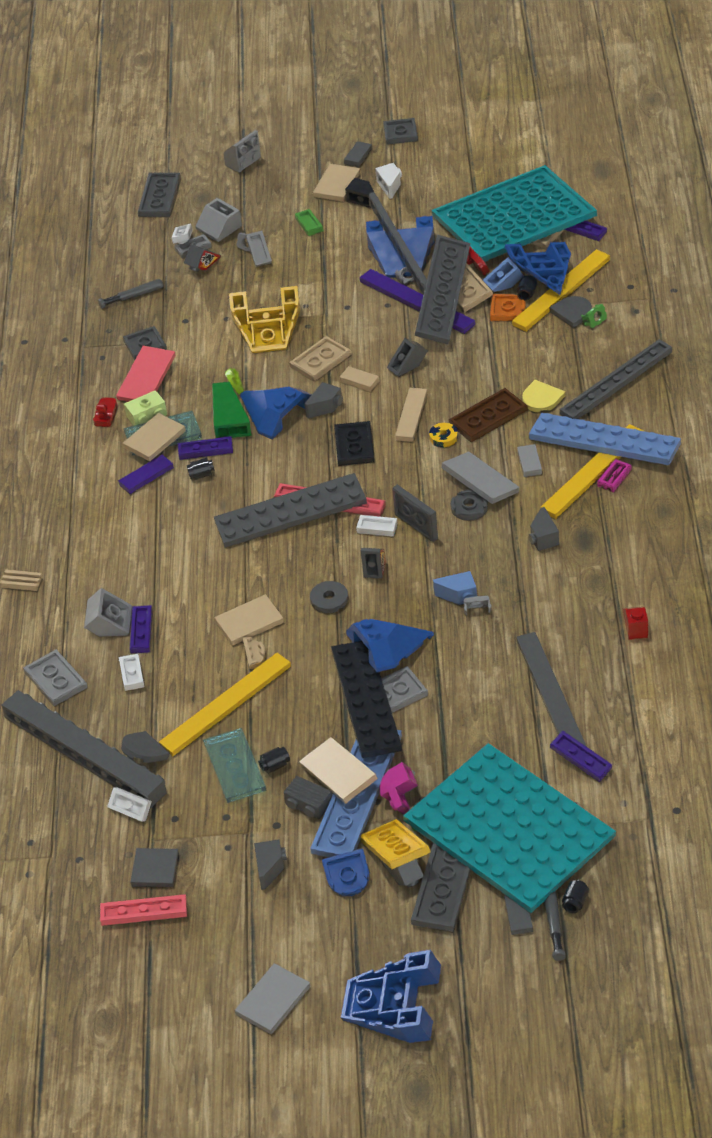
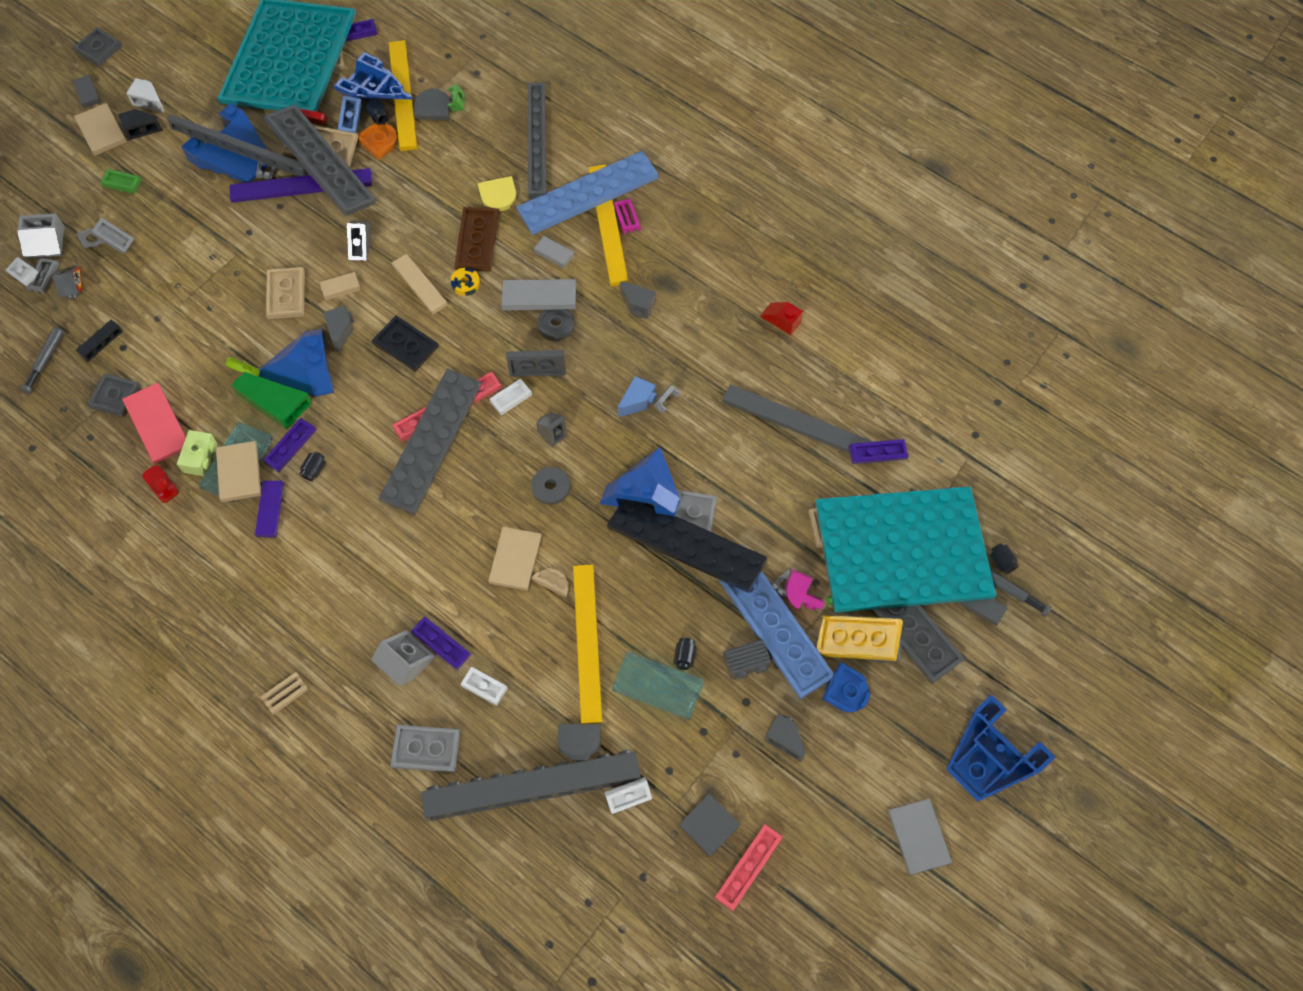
camera: 55 degrees left, 20 degrees up
yellow wedge [229,286,300,353] -> none
tan tile [299,737,378,804] -> none
none -> black piece [76,319,123,362]

